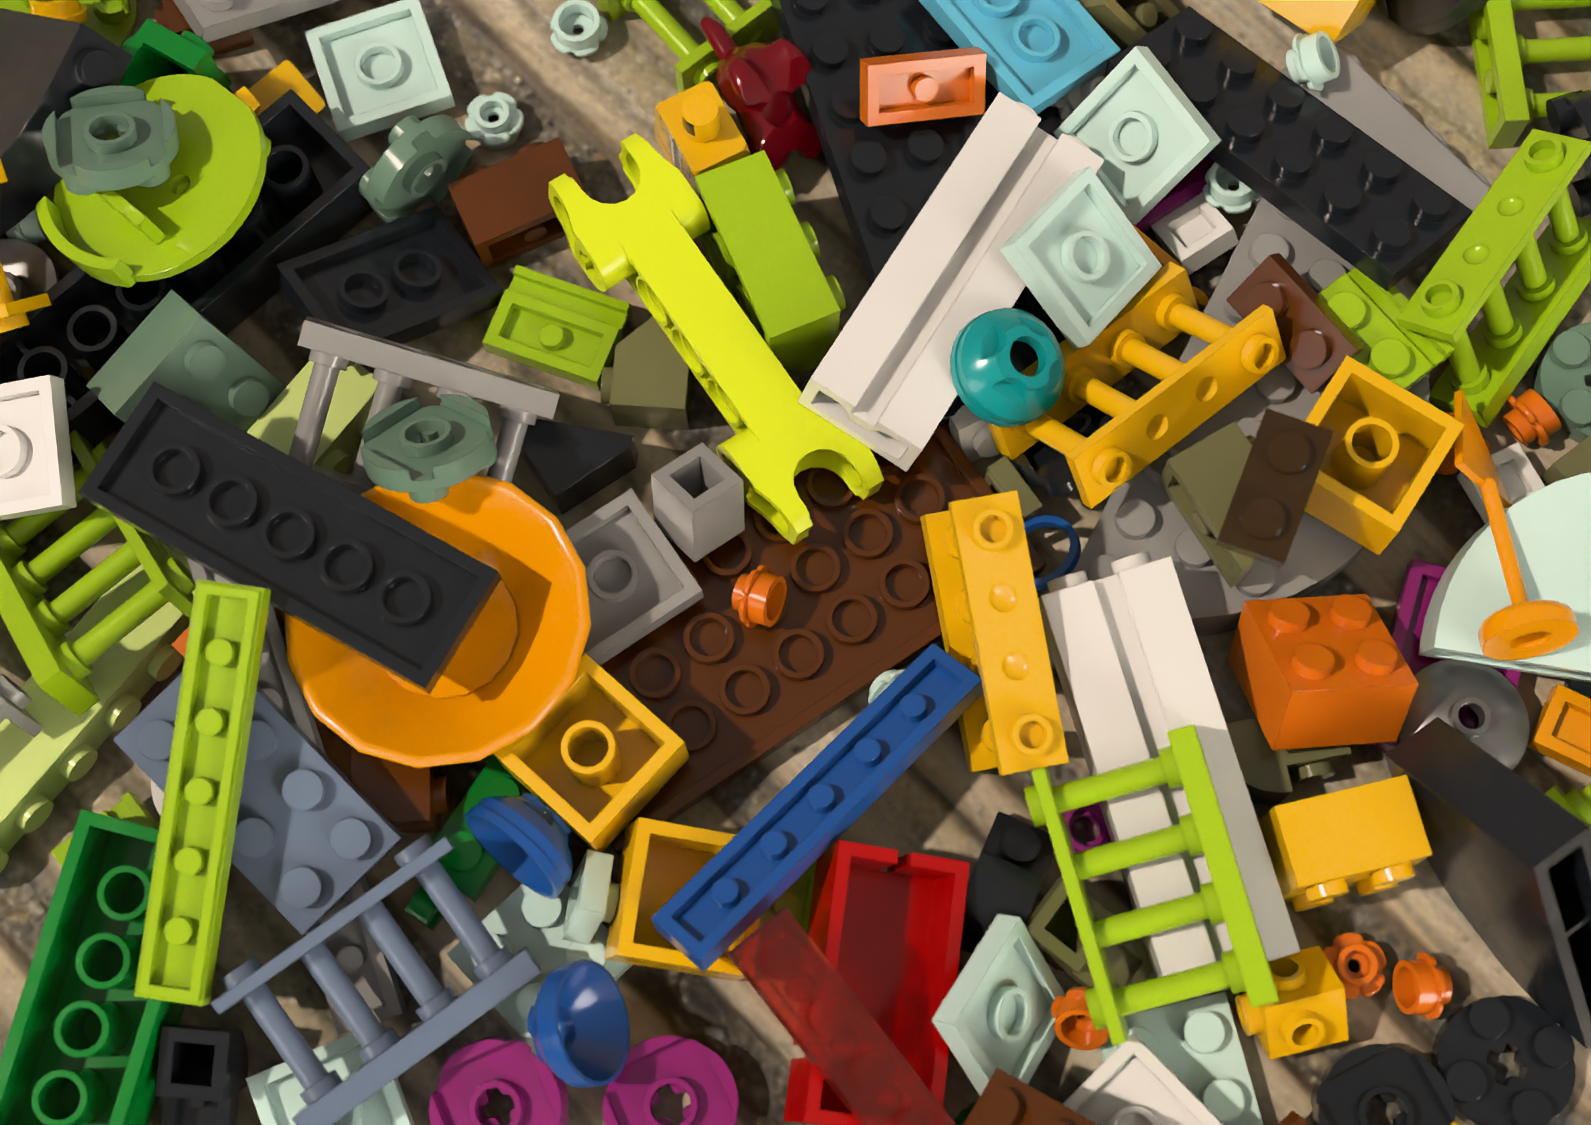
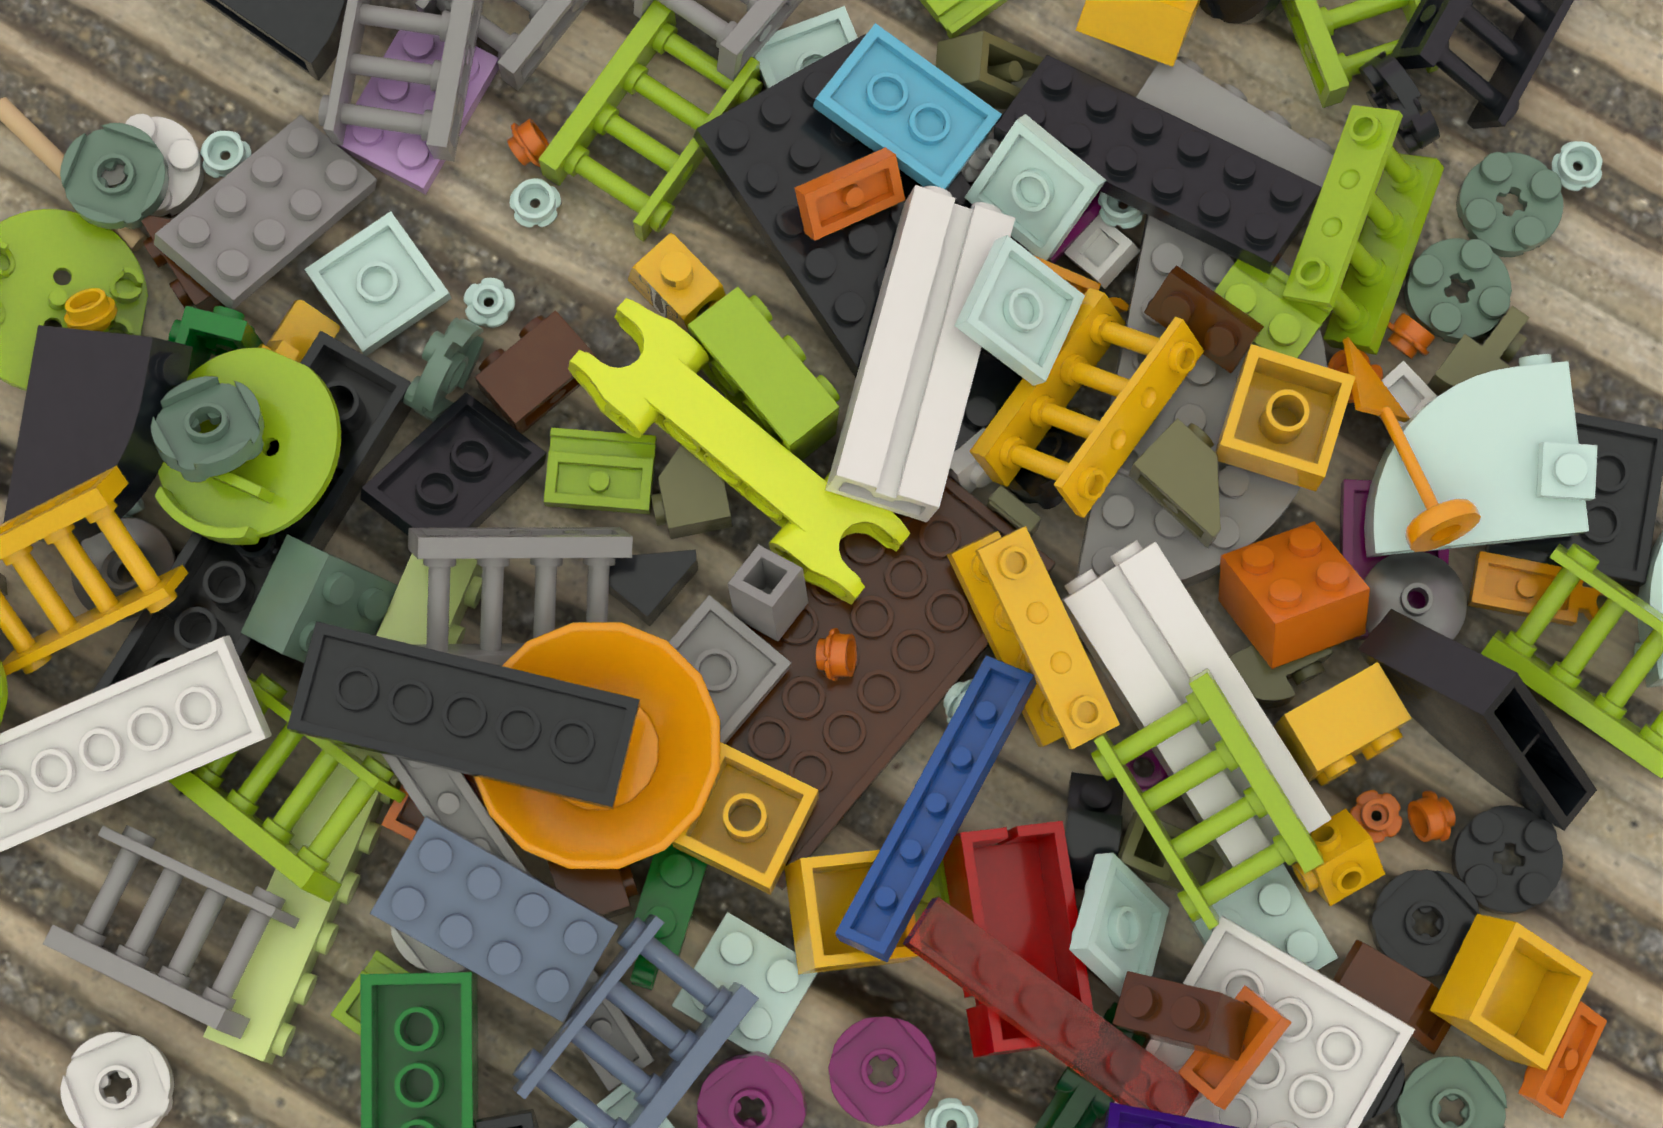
camera: 20 degrees left, 5 degrees up
lime tile [134,579,271,1006] -> none
sand green plate [359,394,498,503] -> none
blue piece [465,793,572,899] -> none
blue piece [527,959,630,1088] -> none
light aqua plate [562,849,620,945] -> none
dark red animal [700,16,821,171] -> none
teal piece [950,308,1065,428] -> none
blue piece [1023,515,1081,590] -> none
orange plate [1051,987,1109,1051] -> none
dark brown brick [1216,408,1334,568] -> none
light aqua plate [1286,31,1340,92] -> none

